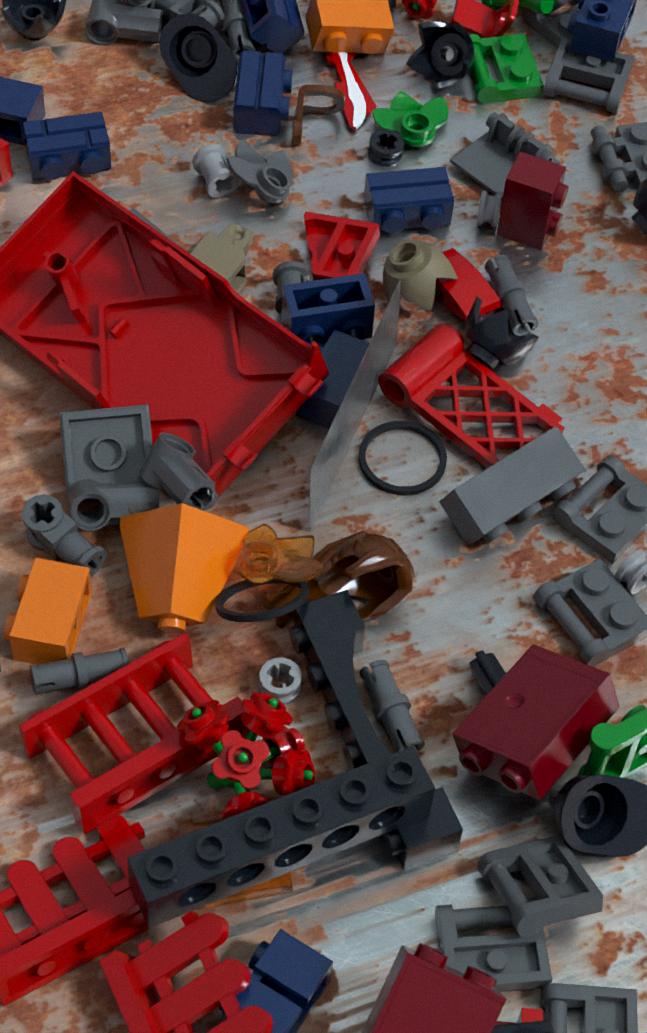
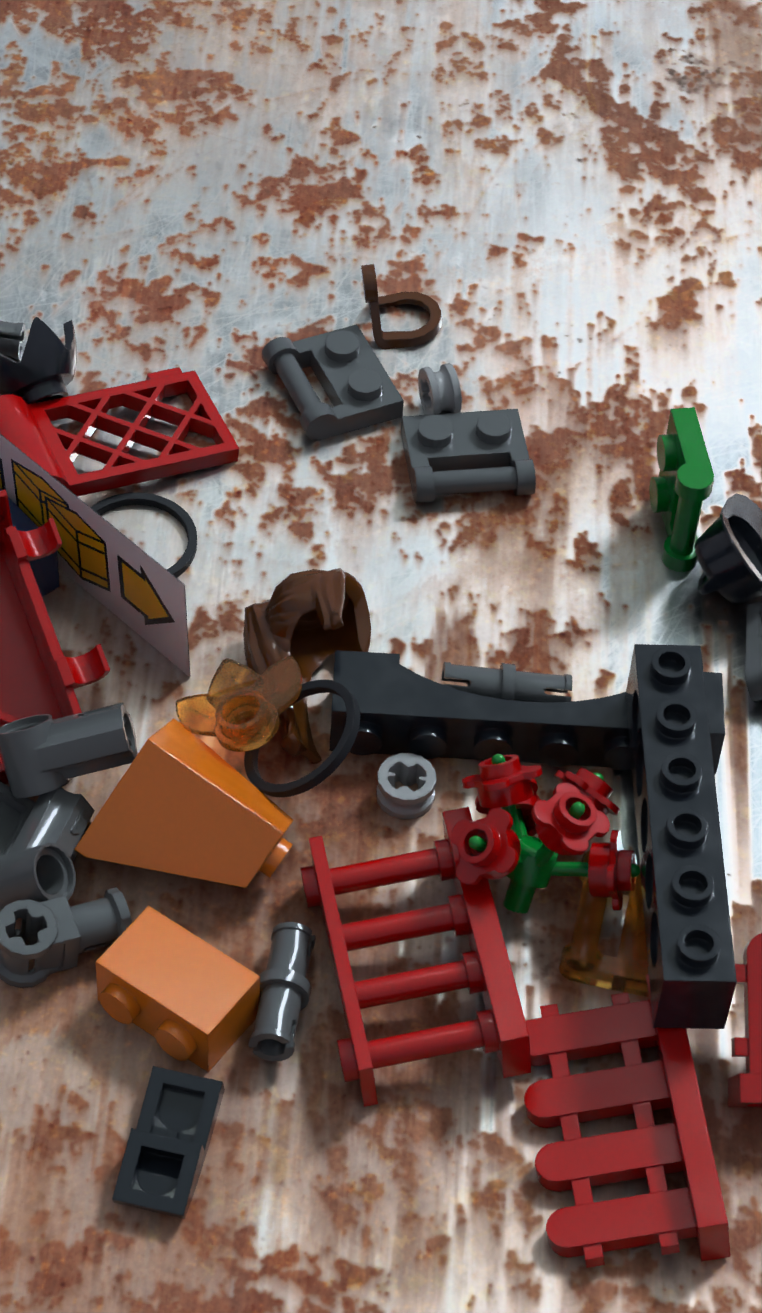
camera: 65 degrees left, 5 degrees down
dark grey brick [439,426,586,546] -> none
dark red piece [452,644,620,800] -> none

